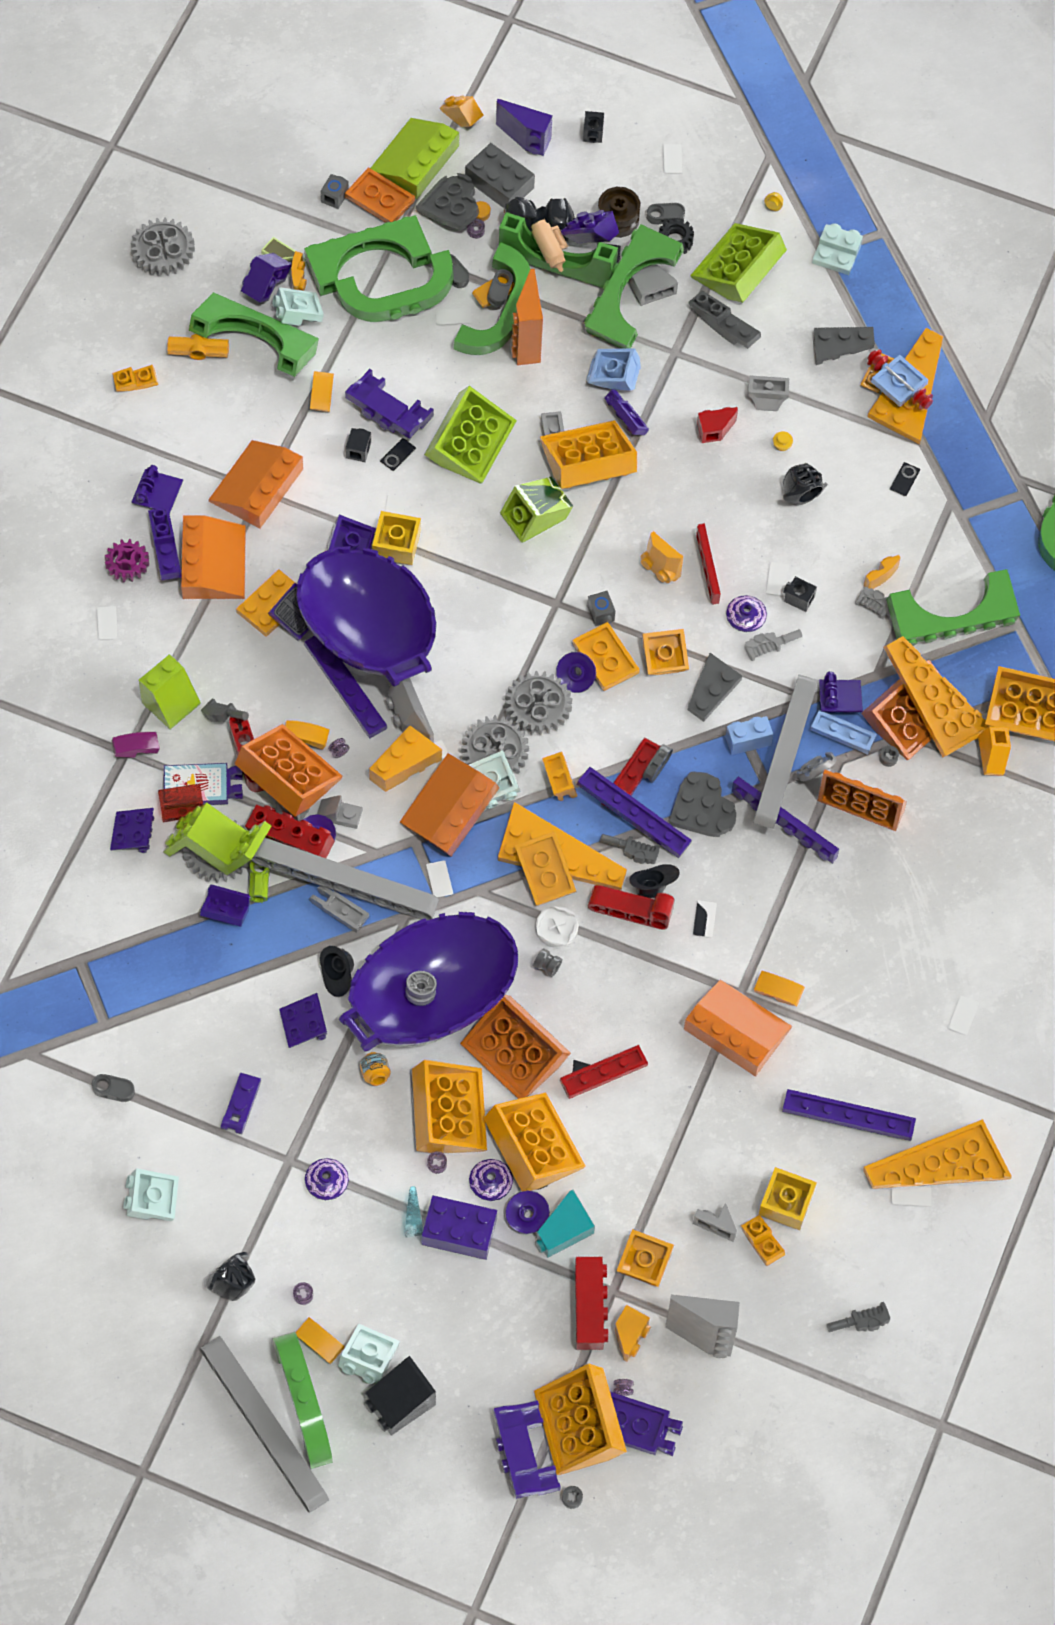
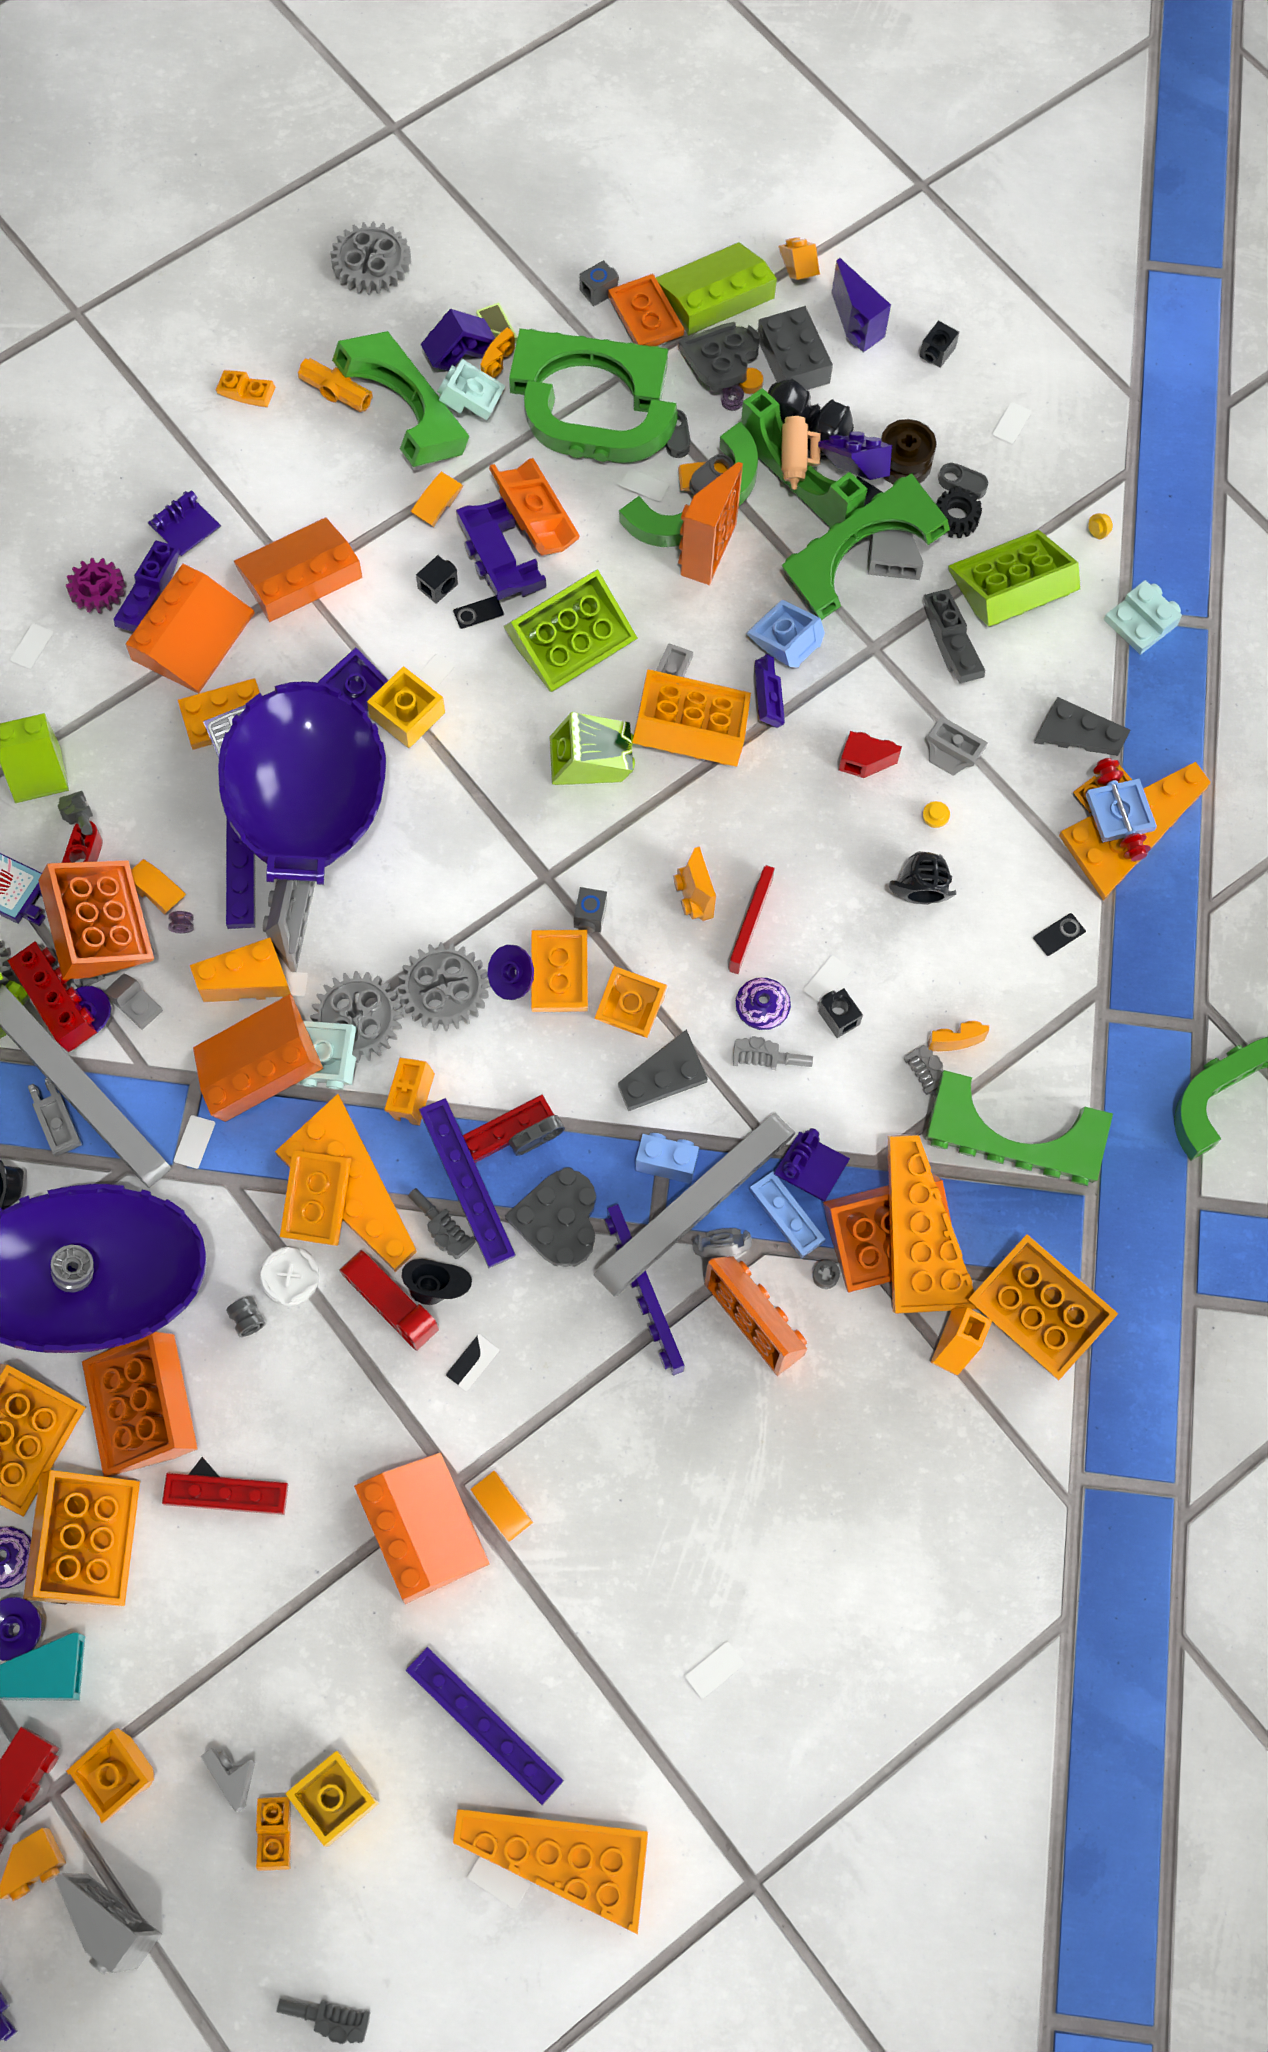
camera: 30 degrees right, 5 degrees up
none -> orange piece [489,458,580,555]

